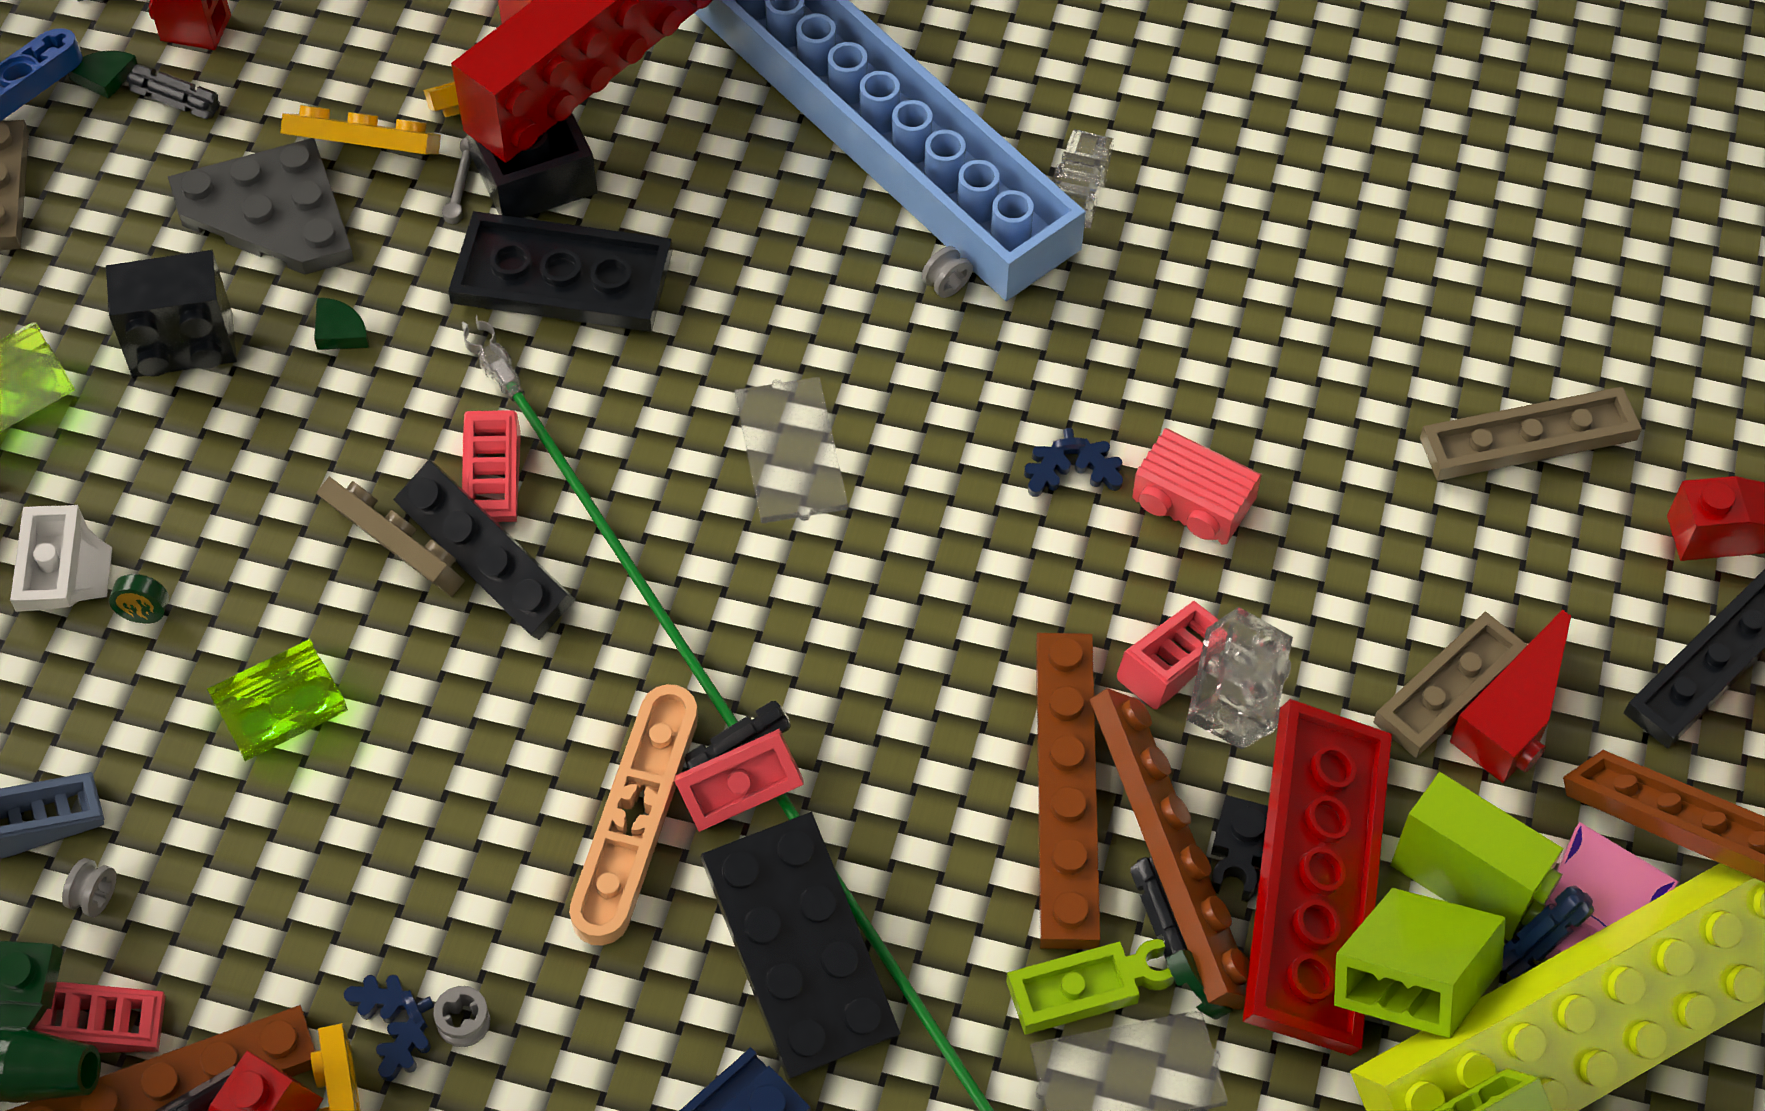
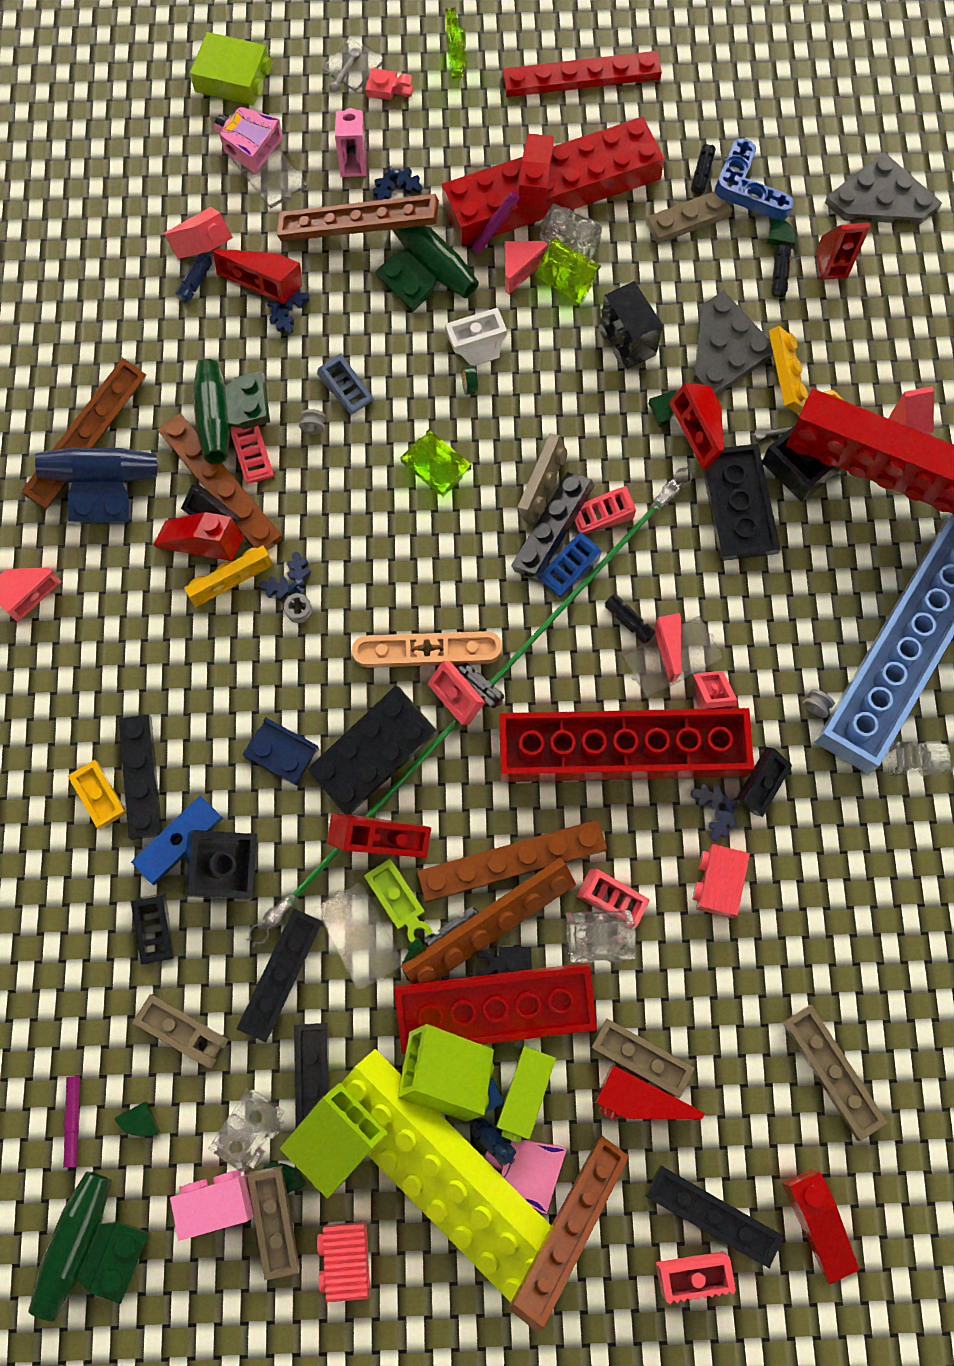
camera: 75 degrees right, 15 degrees up
none -> red slope [326,813,431,858]
none -> red brick [499,708,754,782]
none -> blue slope [539,532,601,598]
none -> black axle [605,594,655,643]
none -> coral slope [653,613,681,683]
none -> red slope [669,383,724,470]
none -> coral slope [693,671,737,709]
none -> black plate [736,747,792,817]

